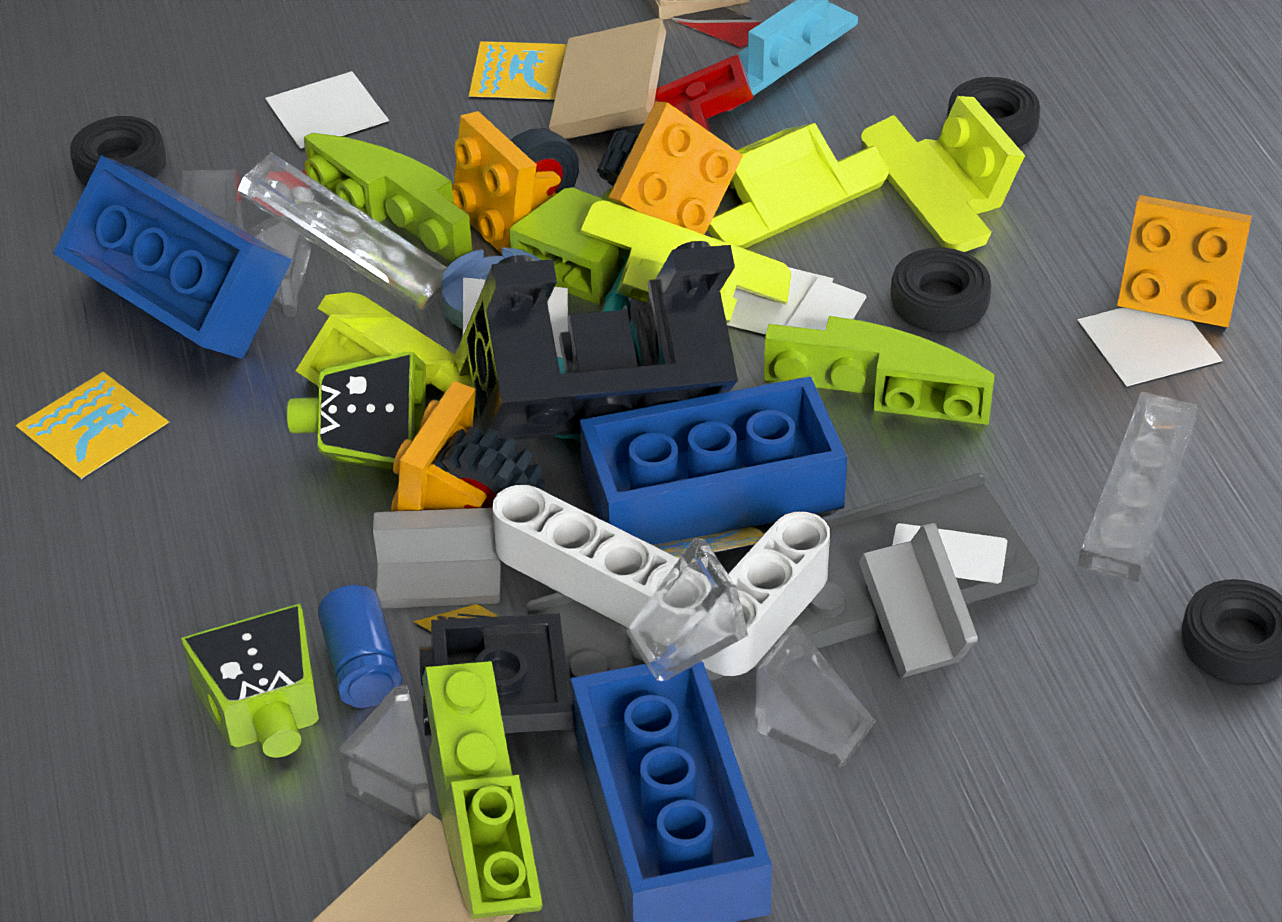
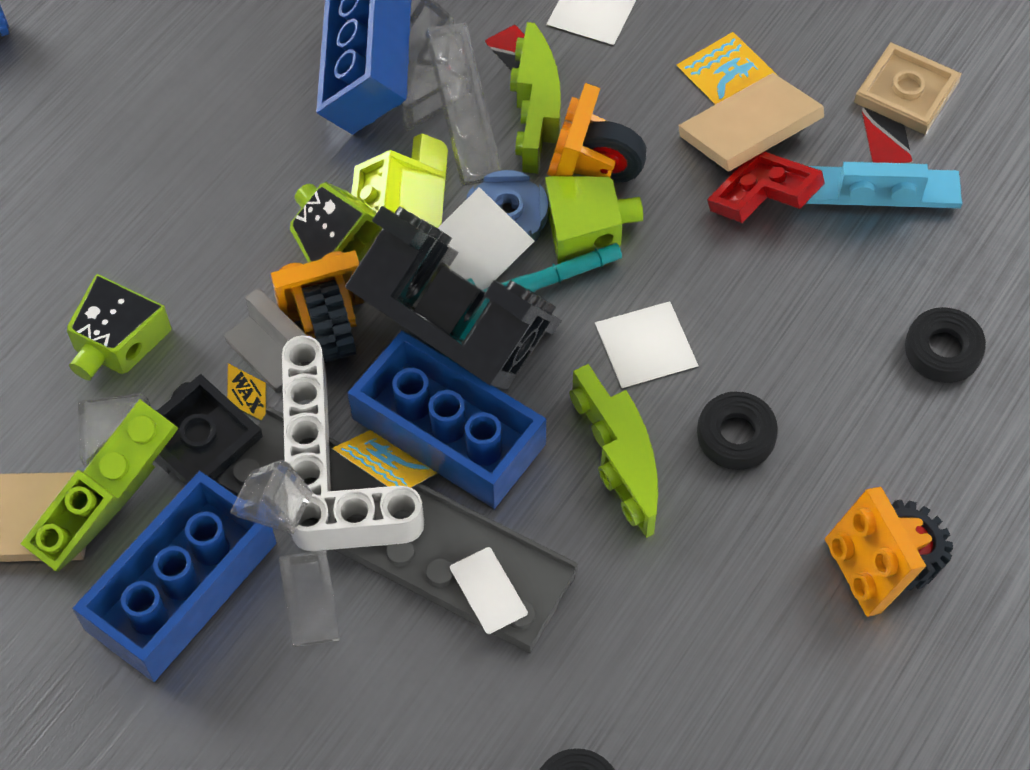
camera: 50 degrees right, 15 degrees up
yellow sticker [15,372,170,479] -> none
blue piece [318,585,402,708] -> none
neon yellow plate [580,200,792,323] -> none
light orange plate [597,101,743,235] -> none
neon yellow plate [707,123,889,249] -> none
white sticker [786,278,867,330] -> none
light grey panel [858,523,978,679] -> none
neon yellow plate [861,96,1025,252] -> none
white sticker [1077,307,1223,387] -> none
clear plate [1078,391,1199,582] -> none

